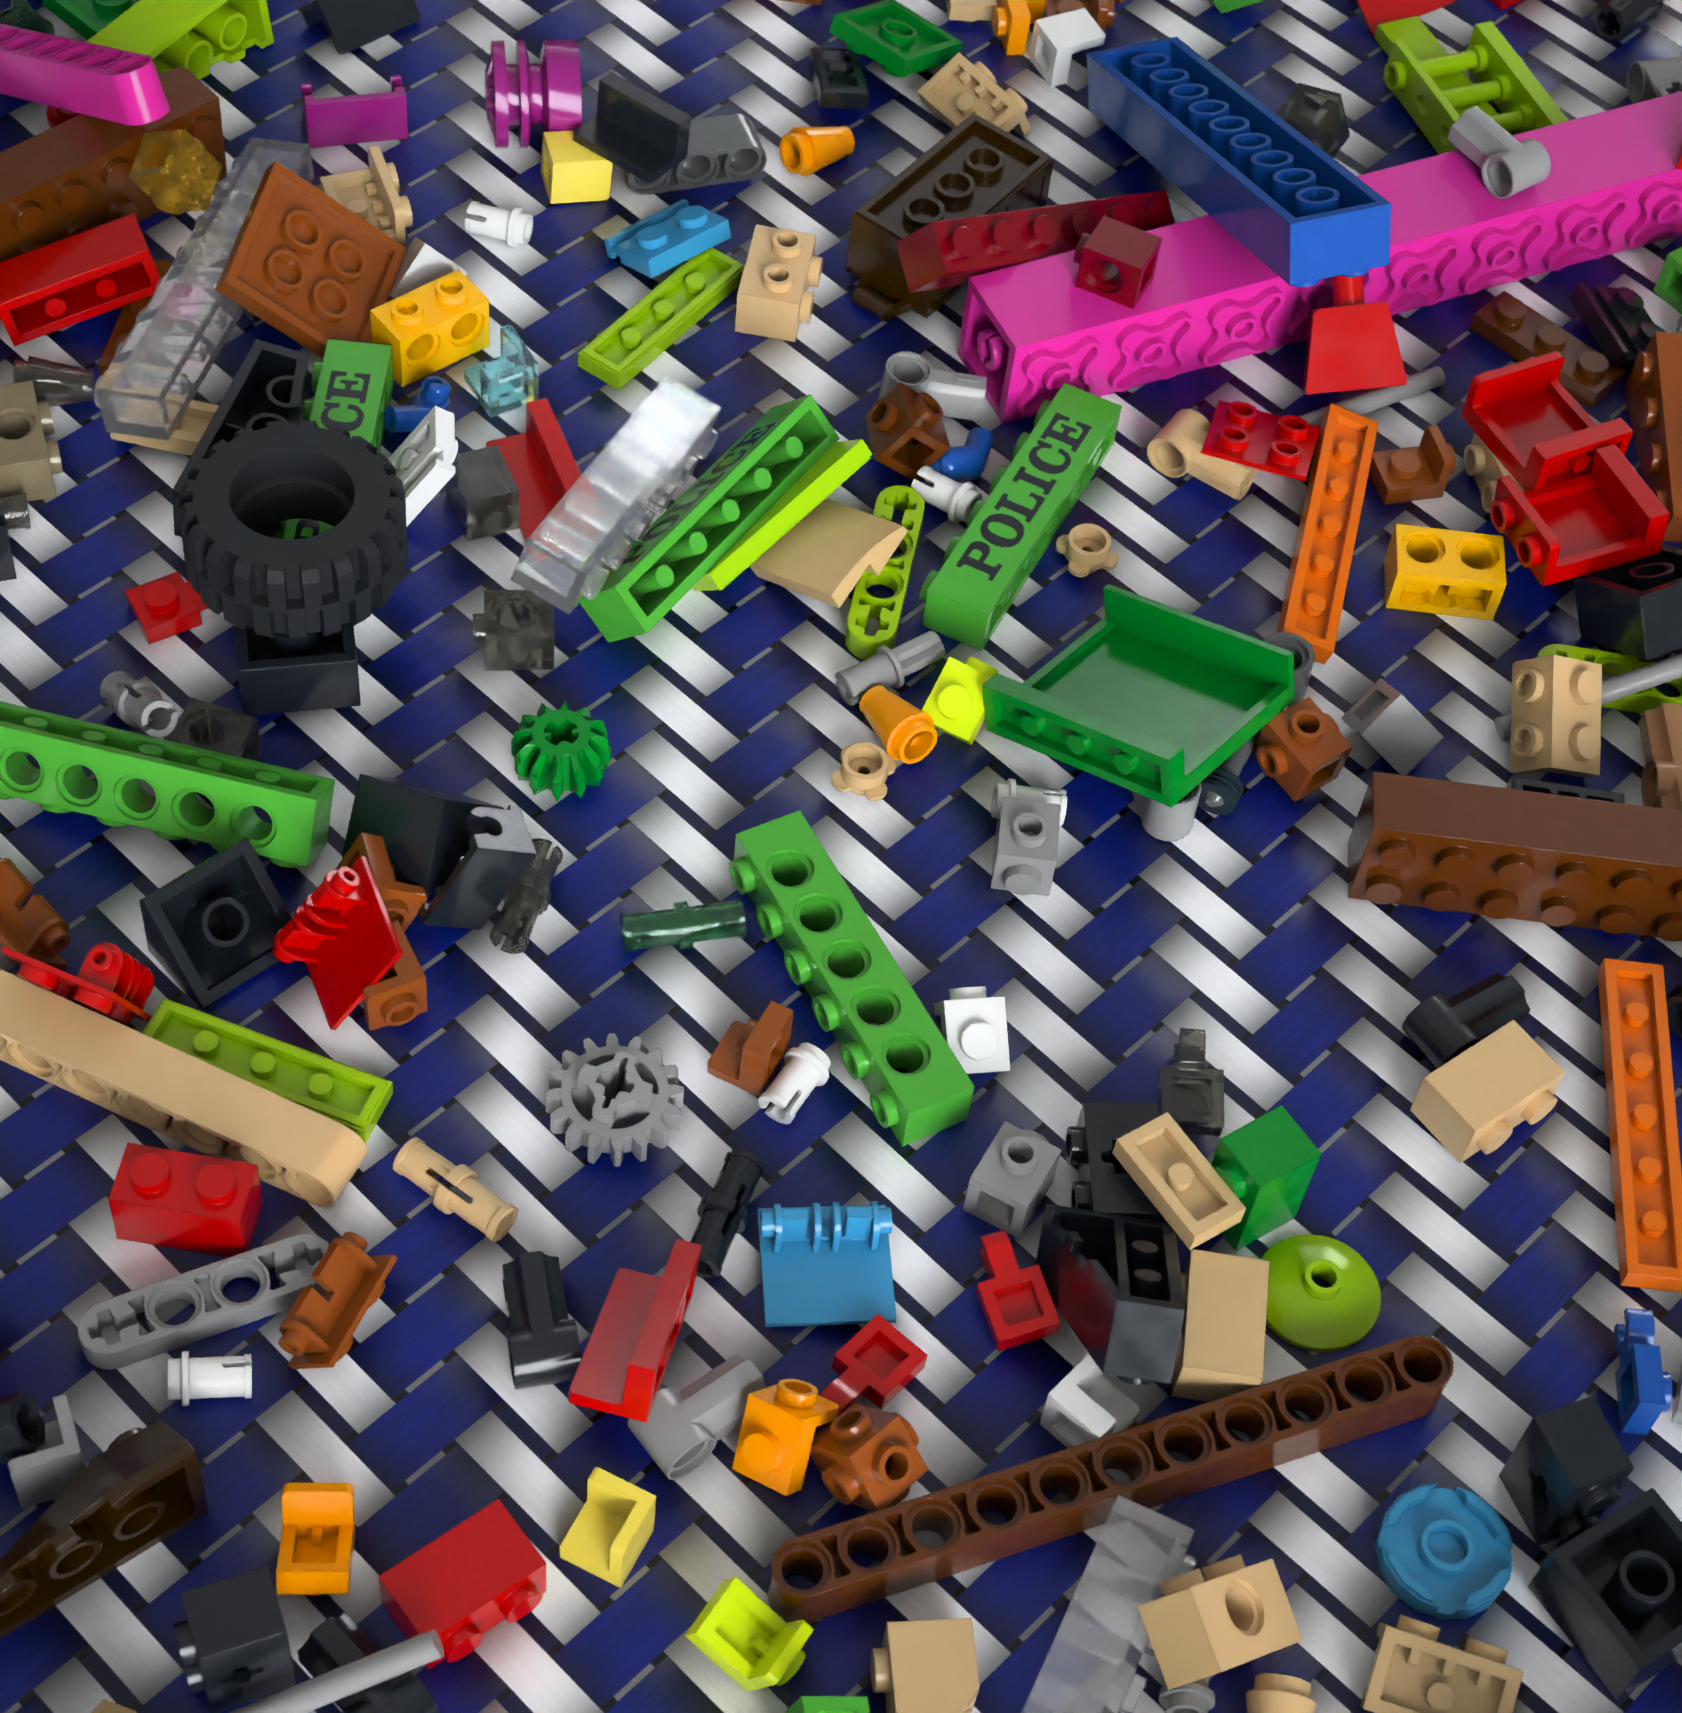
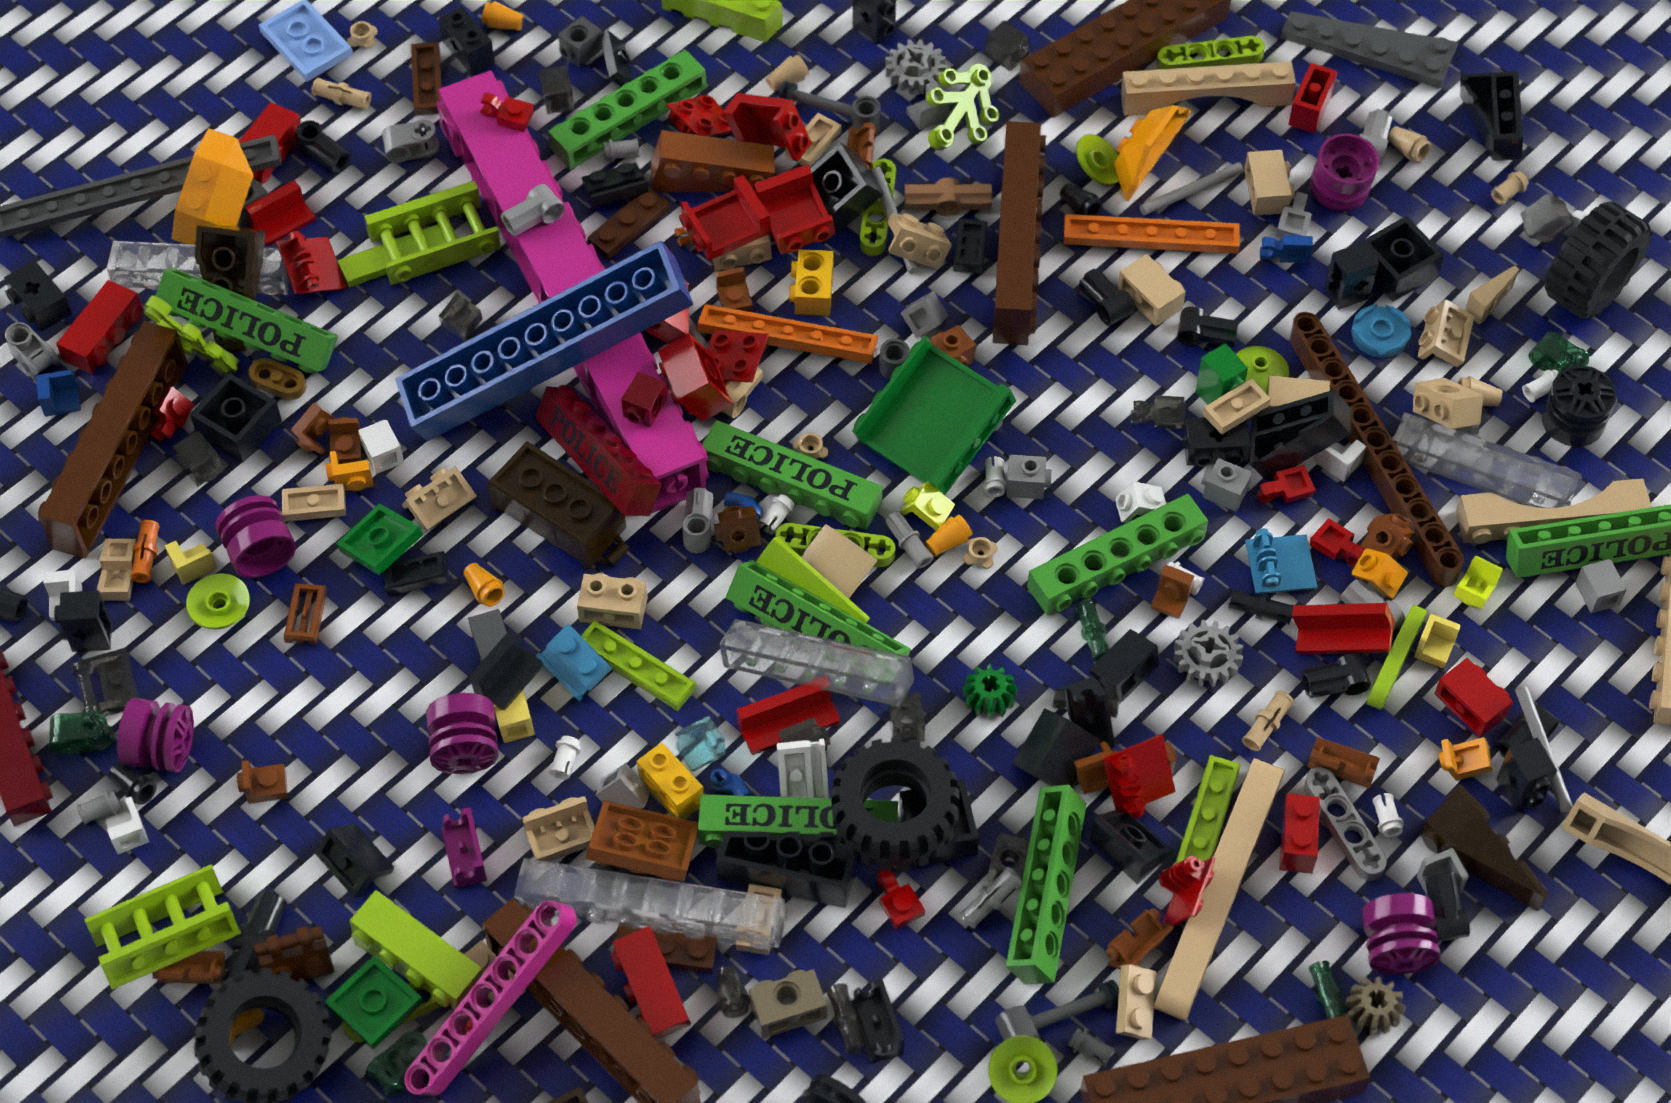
camera: 85 degrees left, 5 degrees up
clear yellow brick [129,129,222,215] -> none
none -> red brick [658,333,733,422]
none -> black hinge [1089,629,1160,705]
none -> black piece [1177,306,1239,347]
none -> lime beam [1366,604,1428,710]

